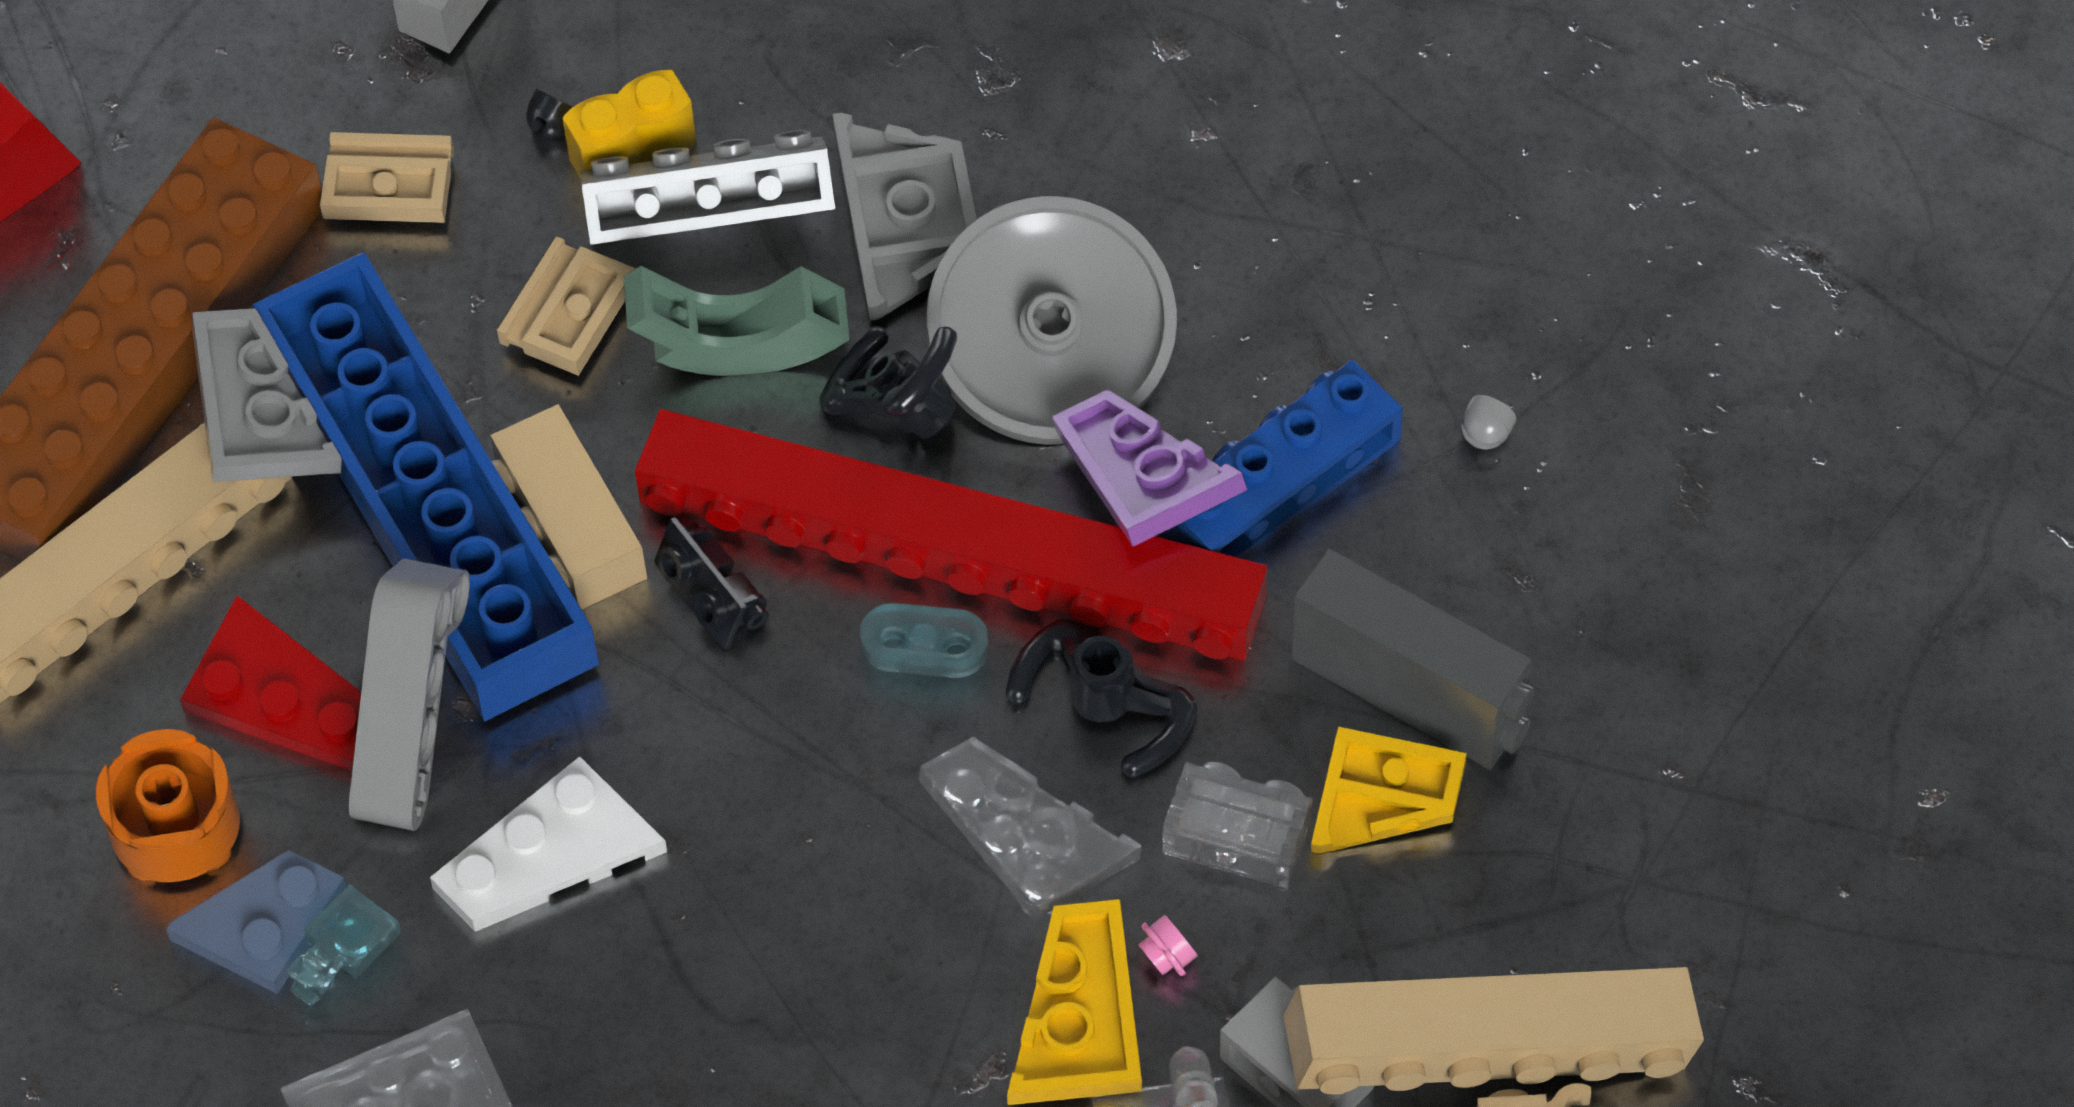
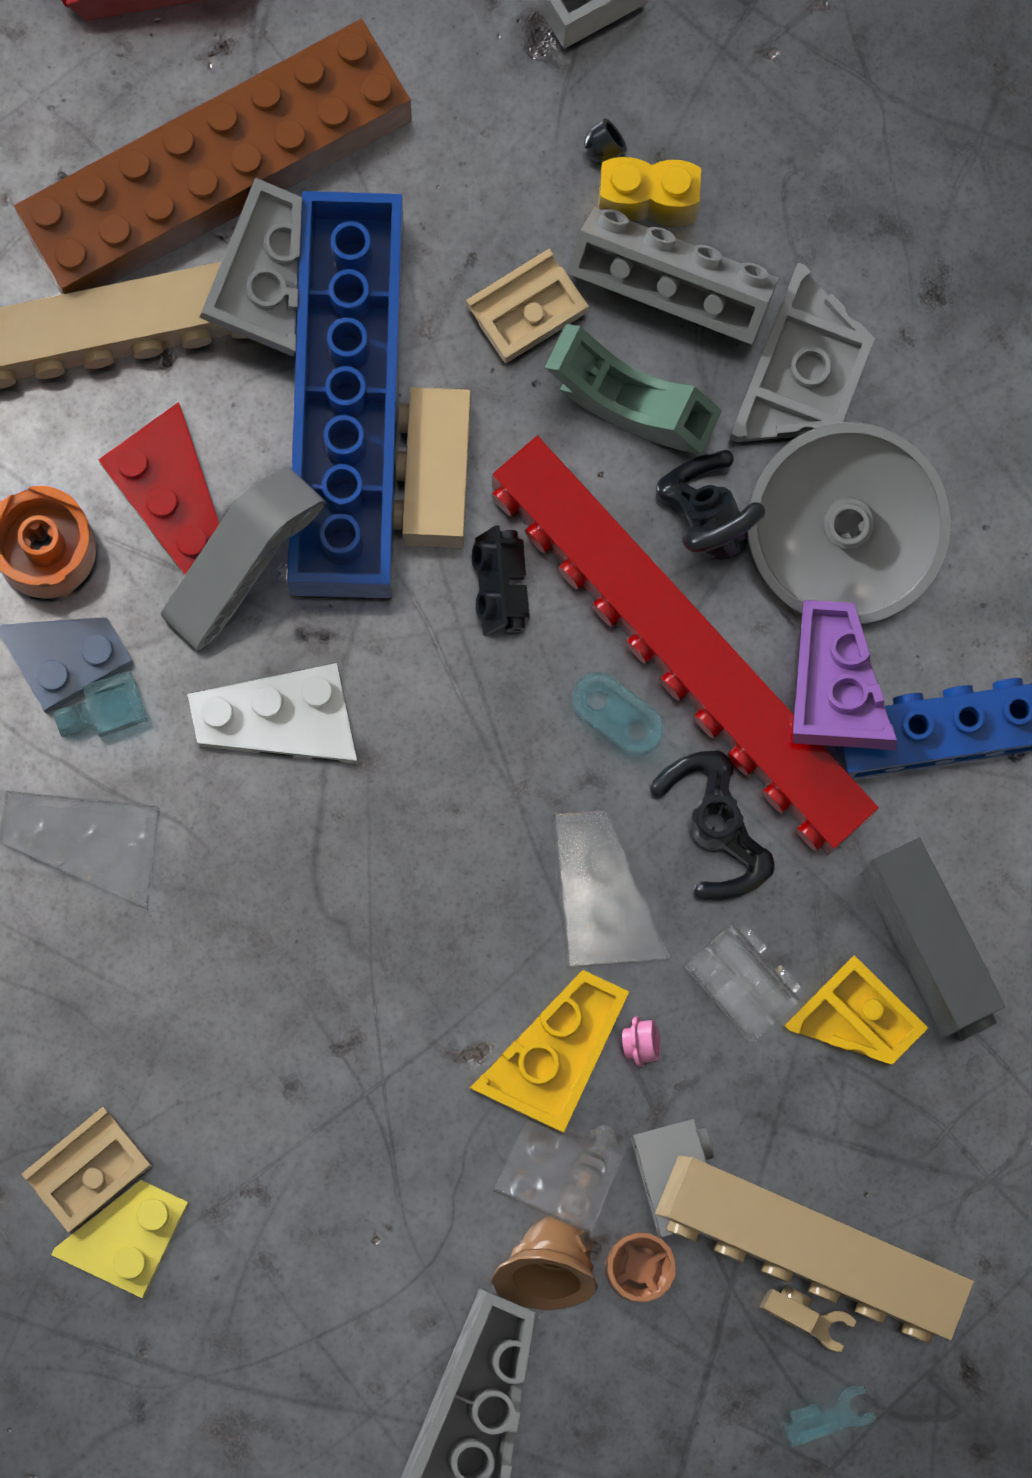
camera: 25 degrees right, 20 degrees up
tan plate [320,132,454,223] -> none

